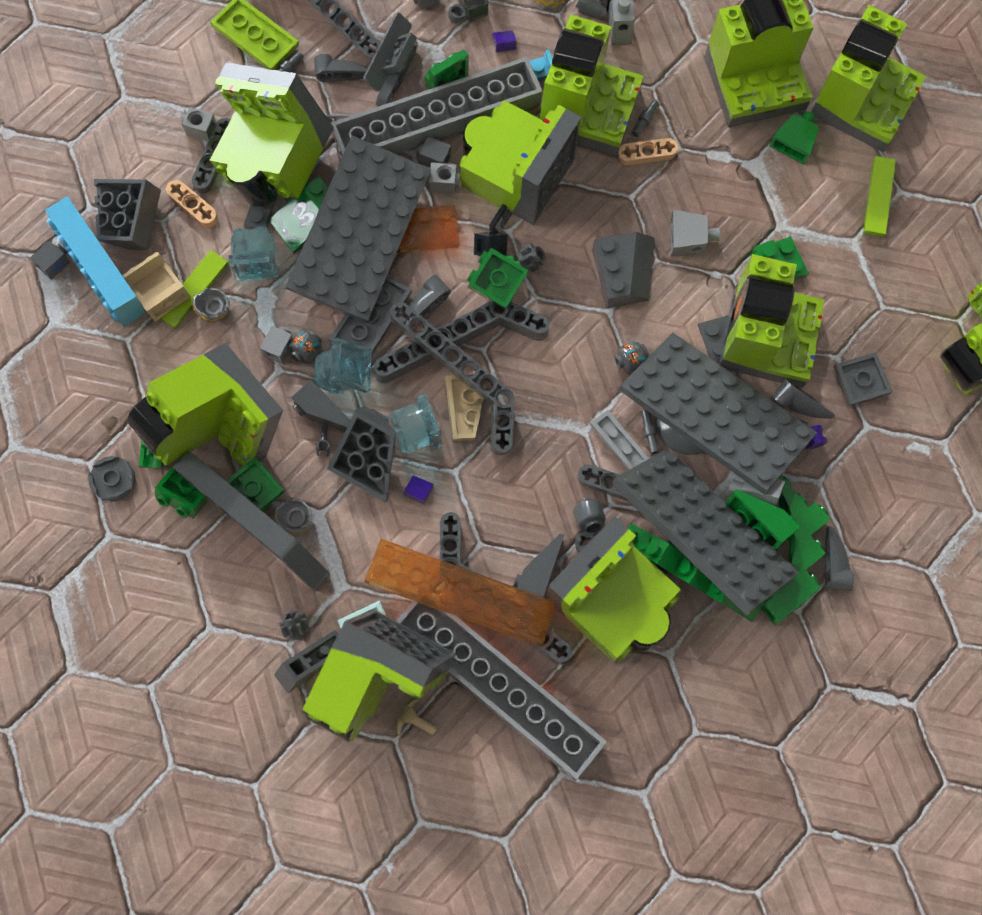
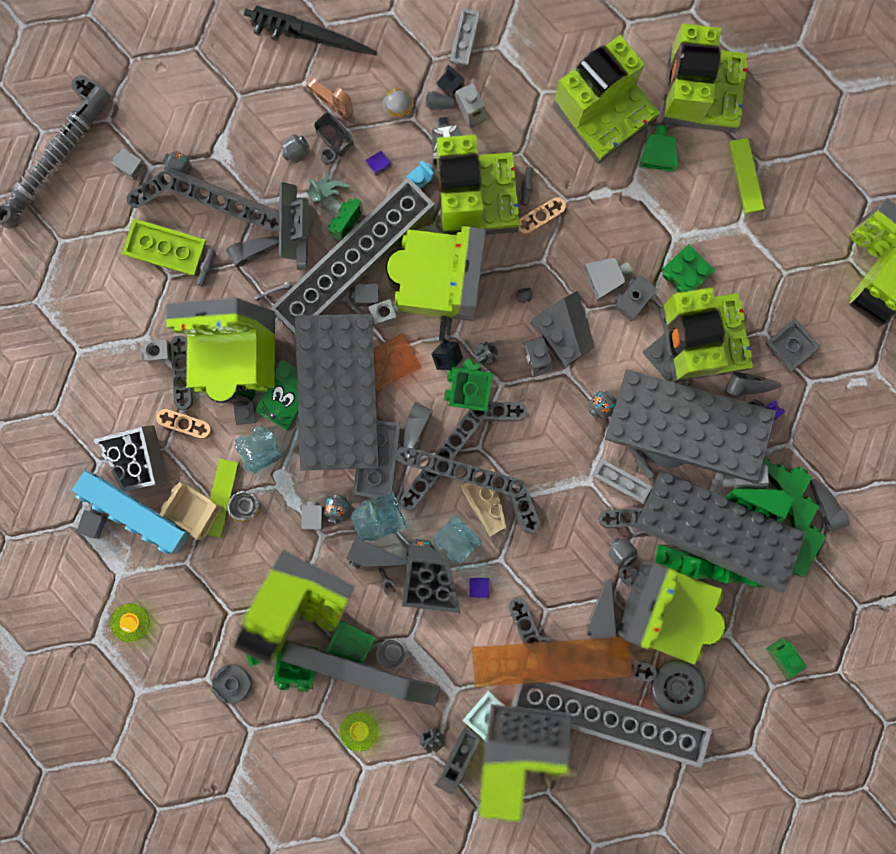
camera: 25 degrees left, 10 degrees up
none -> clear neon green tile [110,603,150,642]
none -> sand green piece [307,172,350,202]
none -> clear neon green tile [339,711,379,752]
none -> dark grey hinge [516,288,532,303]
none -> dark grey torso [521,337,552,377]
none -> dark grey brick [614,275,657,322]
none -> dark grey wheel [651,661,706,716]
none -> green torso [765,638,807,680]

